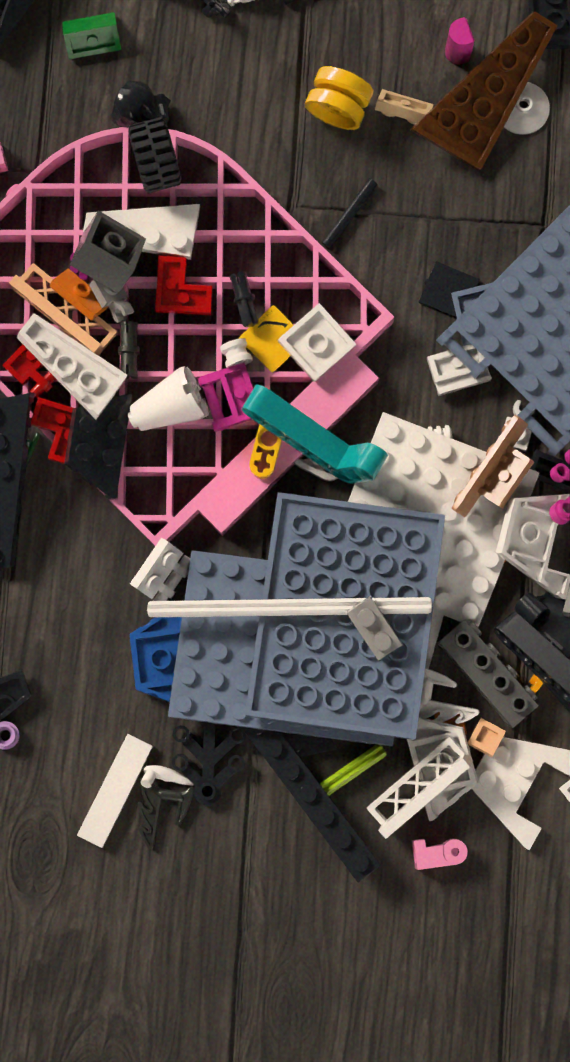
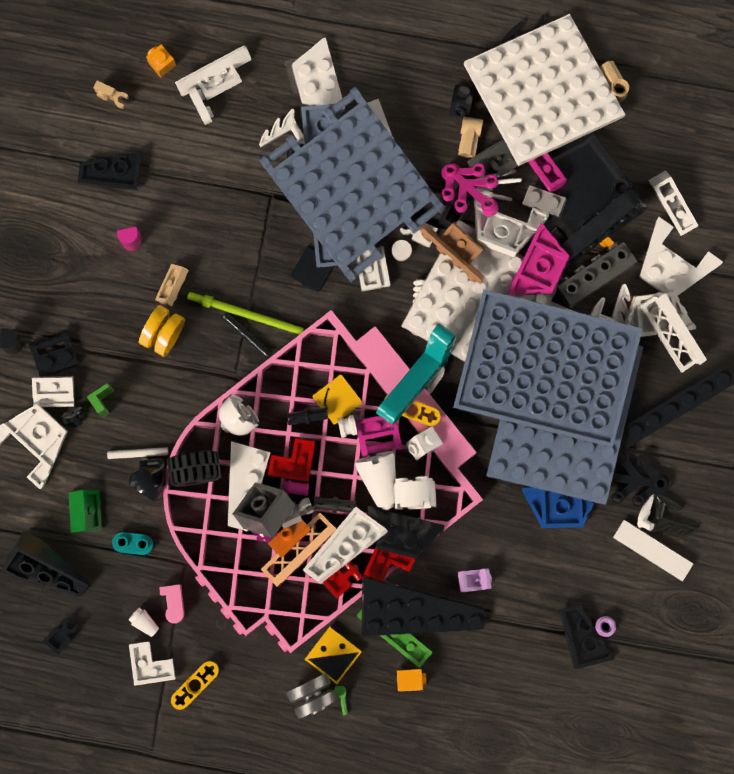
camera: 85 degrees left, 0 degrees up
white plate [130,538,190,601] -> none
white axle [147,597,432,617] -> none
white plate [278,303,356,382] -> none
lime axle [320,744,387,795] -> none
light grey plate [346,596,402,660] -> none
reddish brown wing [410,12,558,170] -> none
bright pink leg [411,839,468,870] -> none
light nougat tile [468,718,506,757] -> none
white dish [504,82,550,135] -> none
none -> bright green panel [87,383,114,418]
none -> white bar [107,447,169,459]
none -> teal plate [112,532,154,555]
none -> lime bar [187,292,304,335]
none -> white cylinder [219,395,259,436]
none -> dark pink pin [283,479,309,496]
none -> white tile [392,240,412,261]
none -> white brick [394,476,436,510]
none -> white bracket [406,427,443,460]
none -> lavender bracket [458,568,492,592]
none -> dark pink wing [508,223,570,296]

